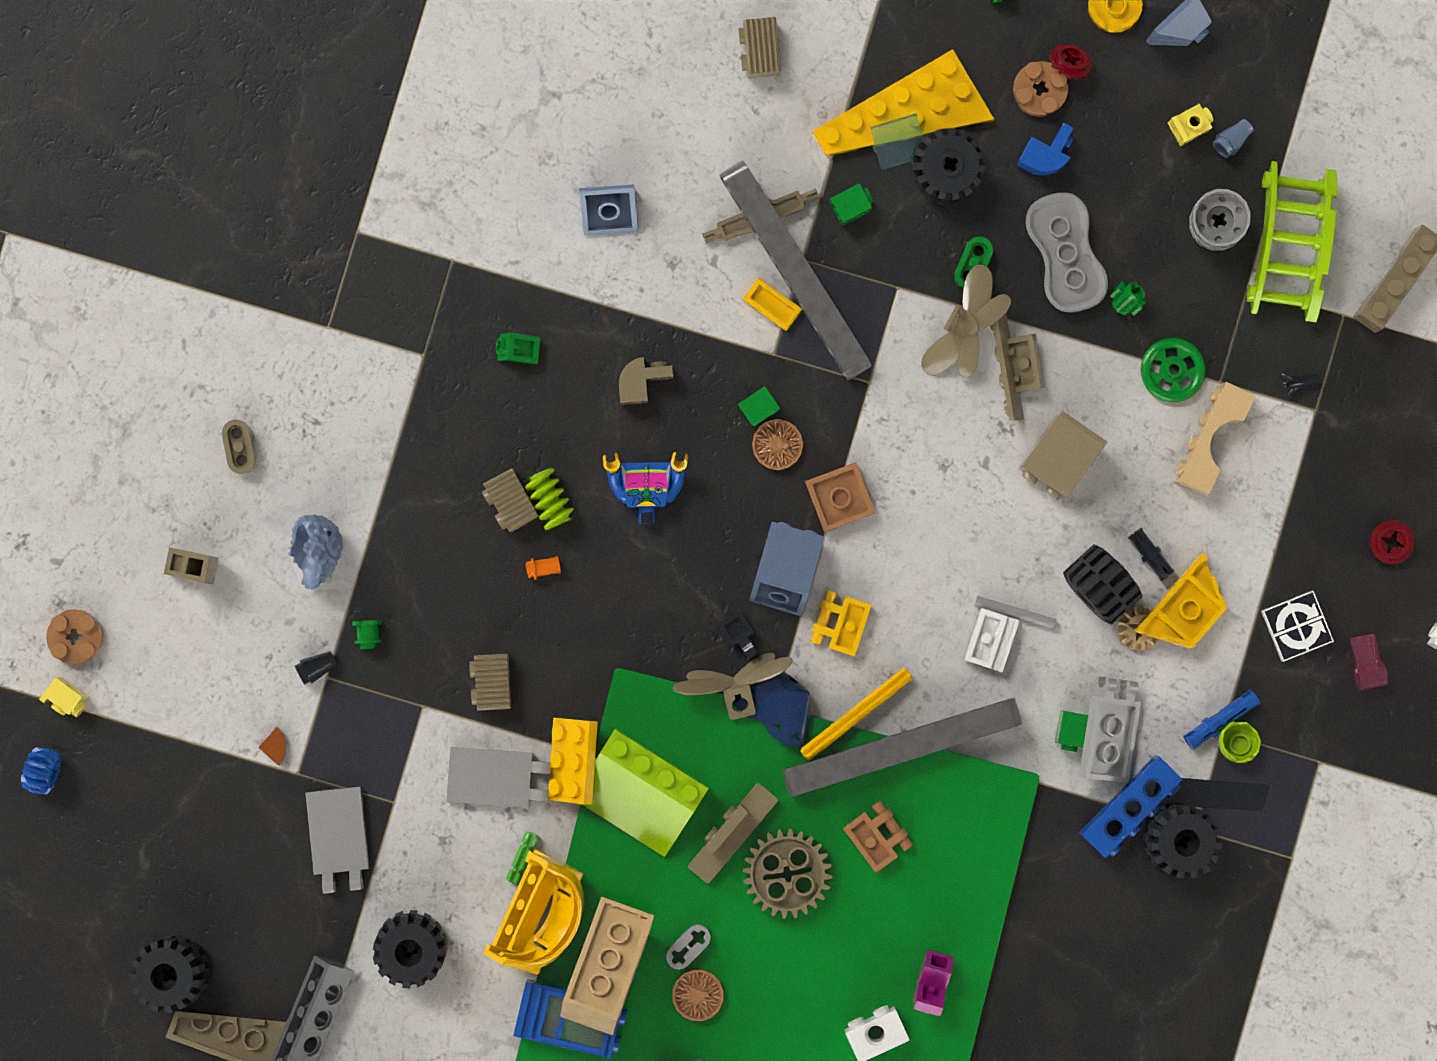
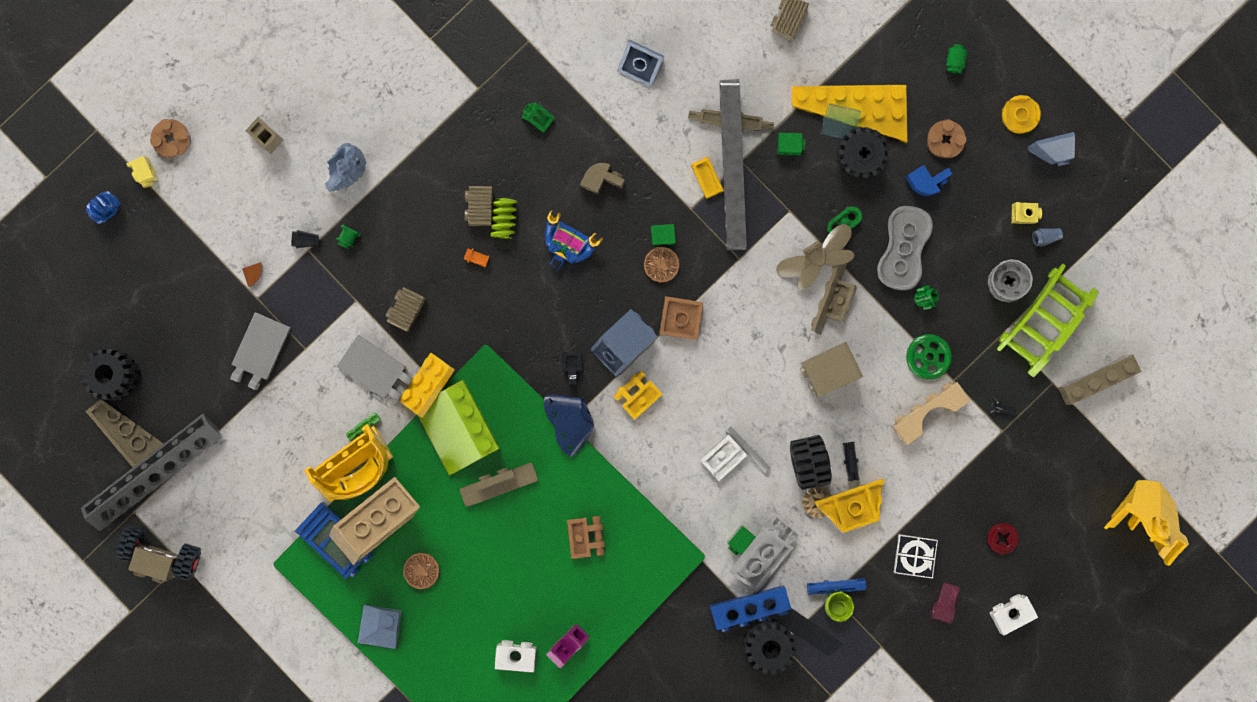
camera: 35 degrees right, 0 degrees up
dark tan plate [222,420,256,474] -> none
black wheel [373,910,447,989] -> none
light grey beam [666,924,711,970] -> none
dark tan piece [673,653,793,720] -> none
dark tan gear [743,828,832,919] -> none
flat silver beam [781,697,1023,797] -> none
yellow axle [800,668,913,761] -> none
dark red gear [1049,44,1092,80] -> none

